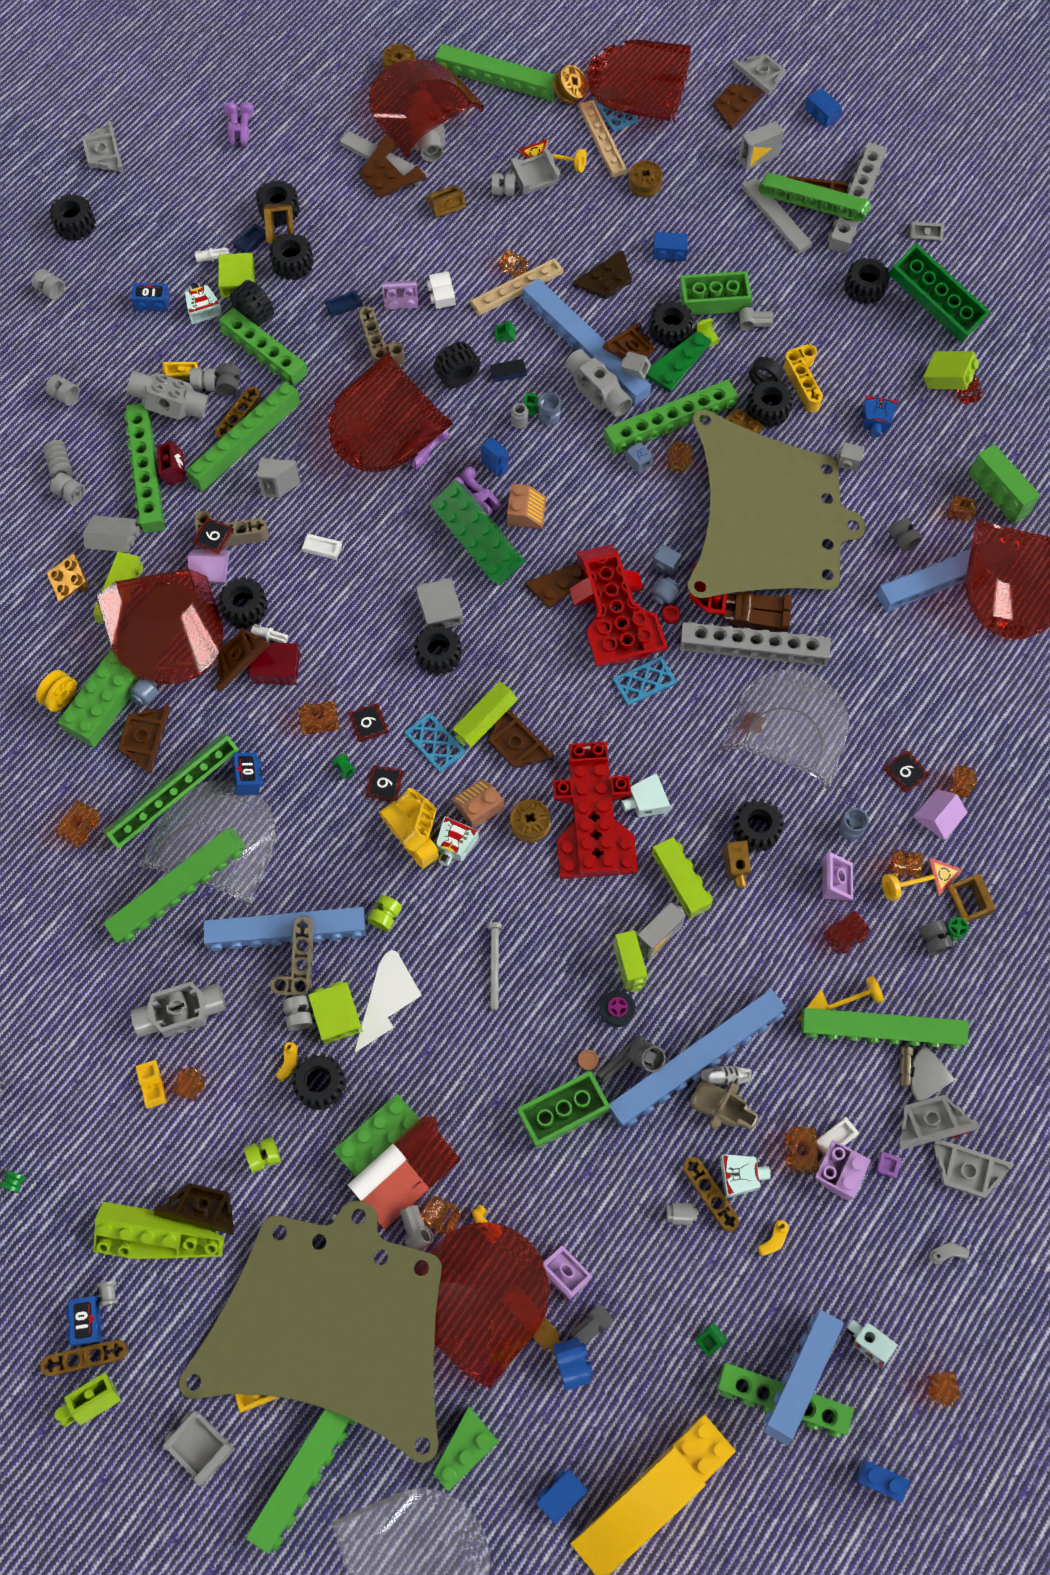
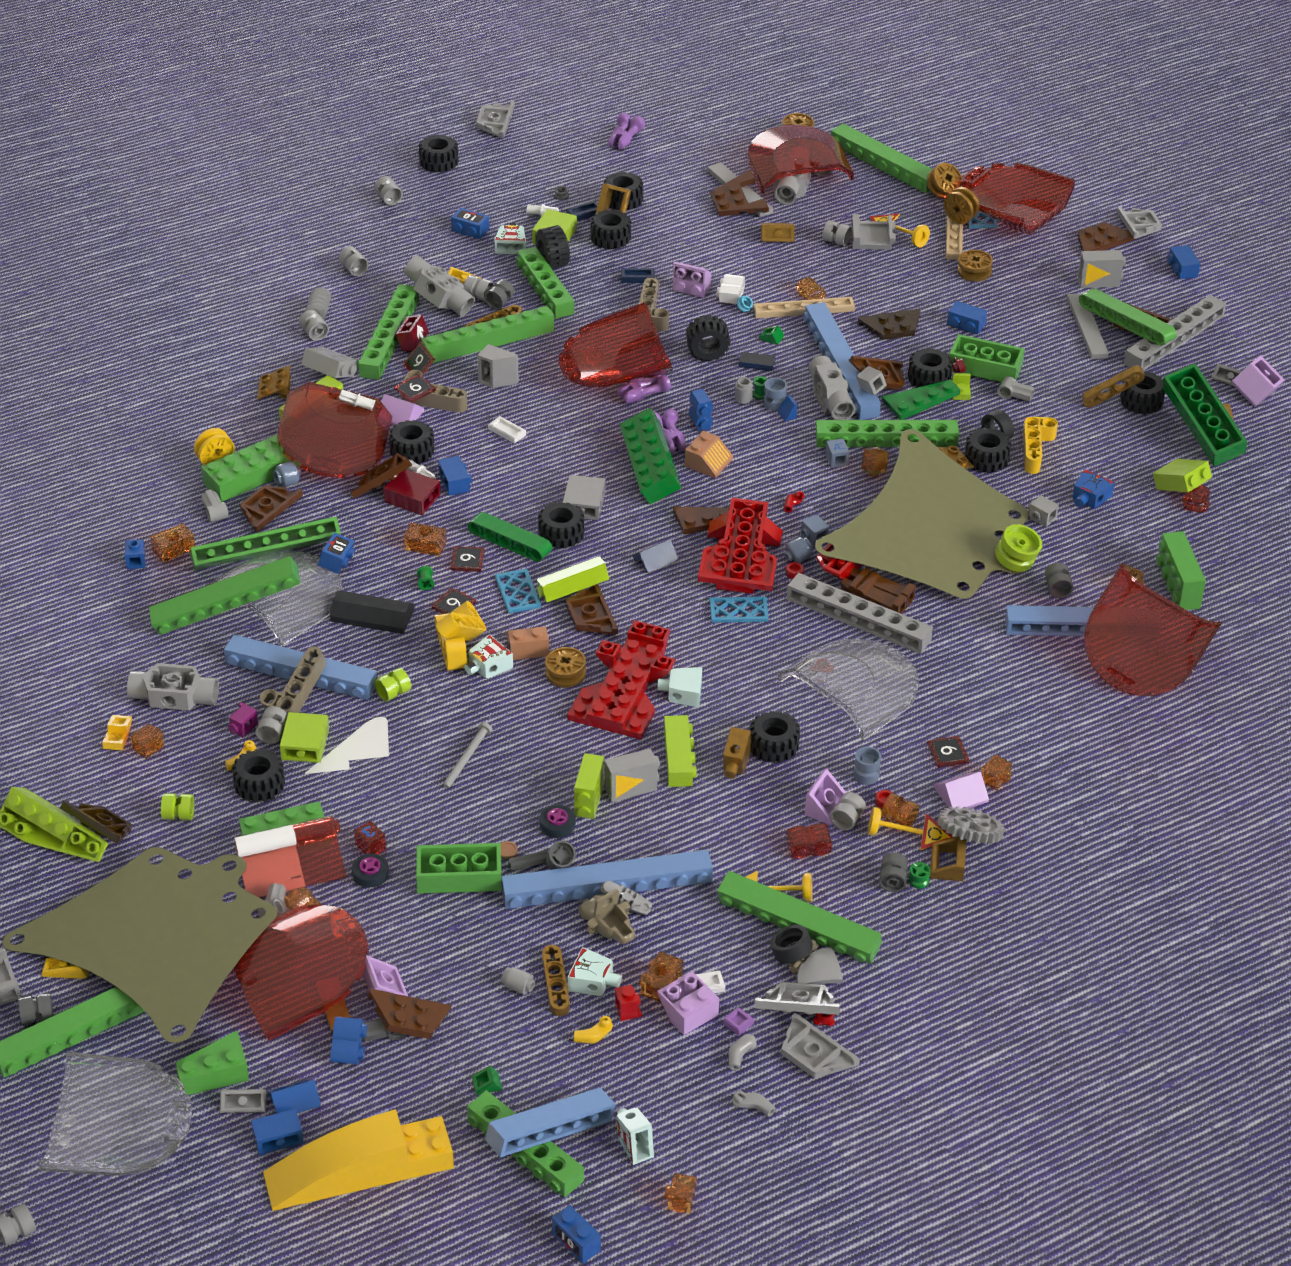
camera: 25 degrees right, 25 degrees down
none -> dark grey wheel [19,992,54,1025]
none -> blue brick [125,539,146,569]
none -> light grey piece [201,489,229,522]
none -> light grey slope [220,1089,267,1113]
none -> magenta brick [227,702,258,738]
none -> blue panel [268,1078,321,1114]
none -> black piece [330,590,414,634]
none -> white axle [339,390,375,411]
none -> black wheel [351,854,389,887]
none -> clear red brick [354,821,386,854]
none -> reddish brown wing [368,989,451,1039]
none -> piece [404,342,435,375]
none -> blue brick [438,456,472,496]
none -> green beam [467,512,552,562]
none -> dark grey bush [554,185,569,200]
none -> red brick [615,984,642,1021]
none -> panel [632,539,678,573]
none -> light grey arm [728,1034,757,1070]
none -> medium azure plate [737,296,753,312]
none -> black tyre [770,925,813,964]
none -> blue slope [778,395,798,421]
none -> red arm [783,491,805,513]
none -> light grey wheel [830,792,866,831]
none -> red tile [875,790,895,809]
none -> light grey gear [937,806,1005,844]
none -> pearl gold wheel [943,187,980,224]
none -> dark red plate [952,357,966,373]
none -> lime wheel [995,524,1042,572]
none -> pearl gold beam [1082,366,1145,408]
none -> lavender slope [1231,355,1285,407]

